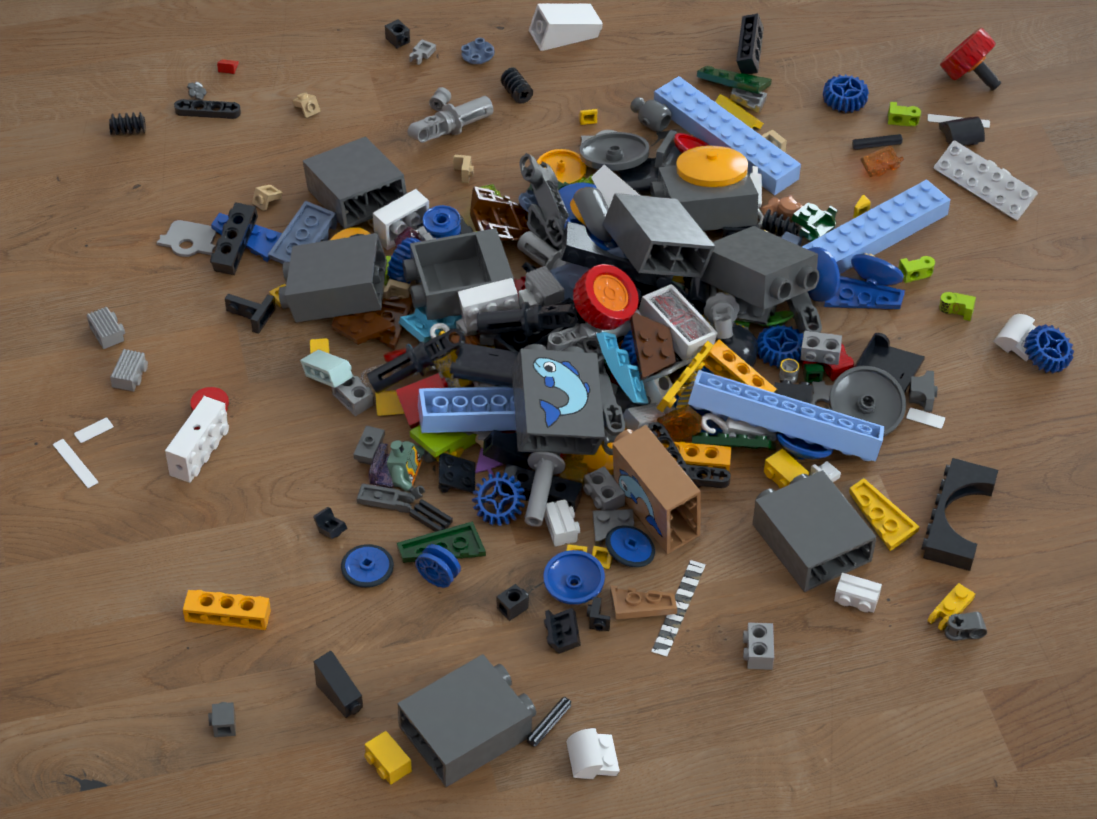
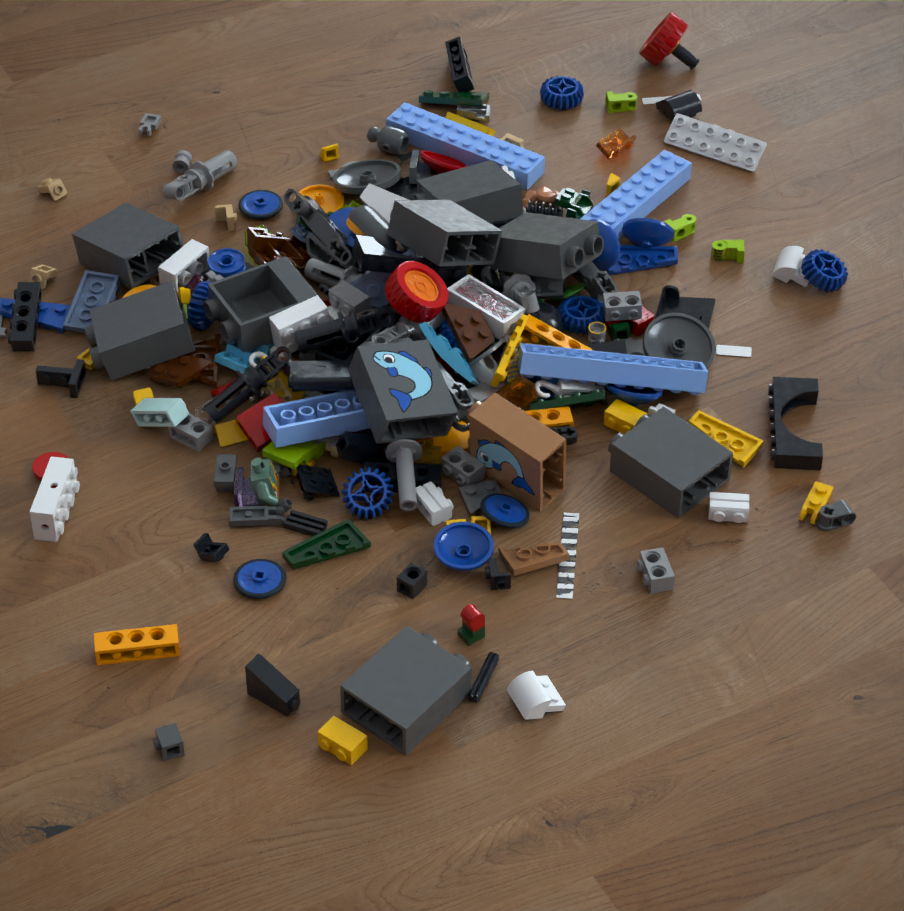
camera: 15 degrees left, 5 degrees down
tan bracket [383,279,411,299] -> none
black brick [385,19,410,49] -> none
blue wheel [415,544,461,588] -> none
sand blue dish [461,37,495,64] -> none
medium lavender piece [475,448,503,496] -> none
black piece [500,67,533,104] -> none
white slope [529,4,602,51] -> none
black bracket [544,608,581,654] -> none
light orange dish [676,146,748,187] -> none
black axle [852,134,903,150] -> none
dark grey brick [909,370,938,412] -> none
none -> yellow slope [178,287,191,308]
none -> blue wheel [238,190,283,219]
none -> leg [458,604,485,646]

